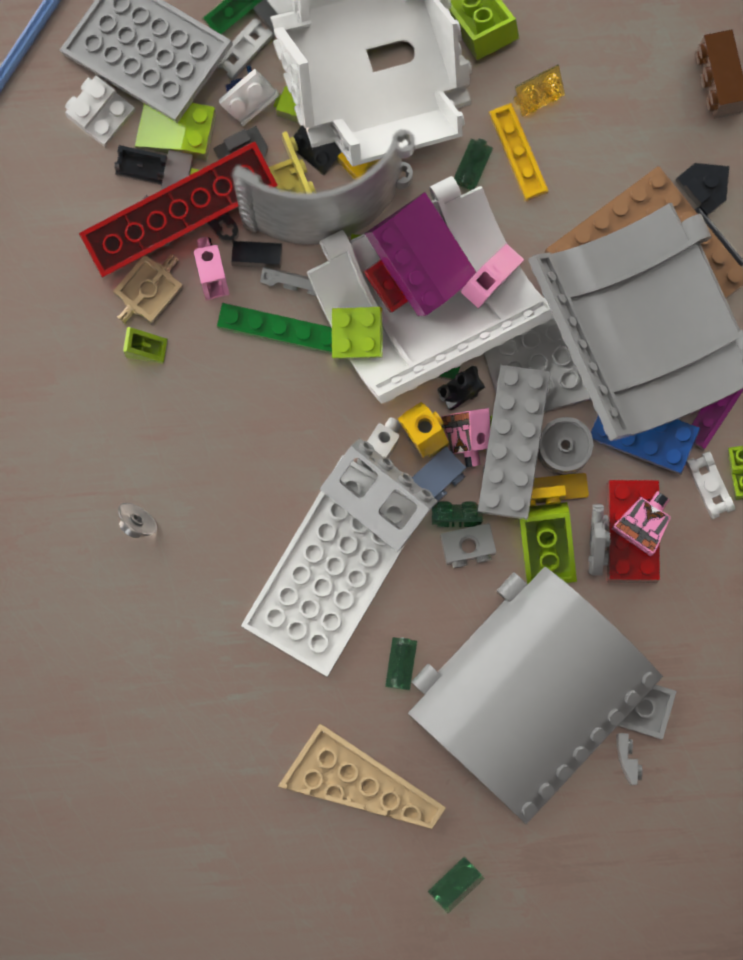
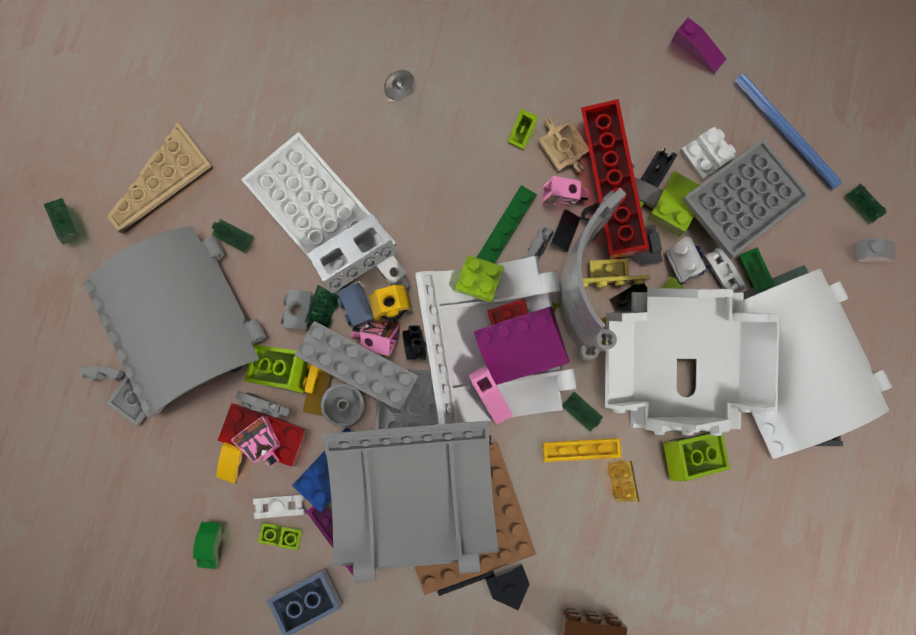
camera: 110 degrees right, 0 degrees up
none -> yellow slope [216,442,242,484]

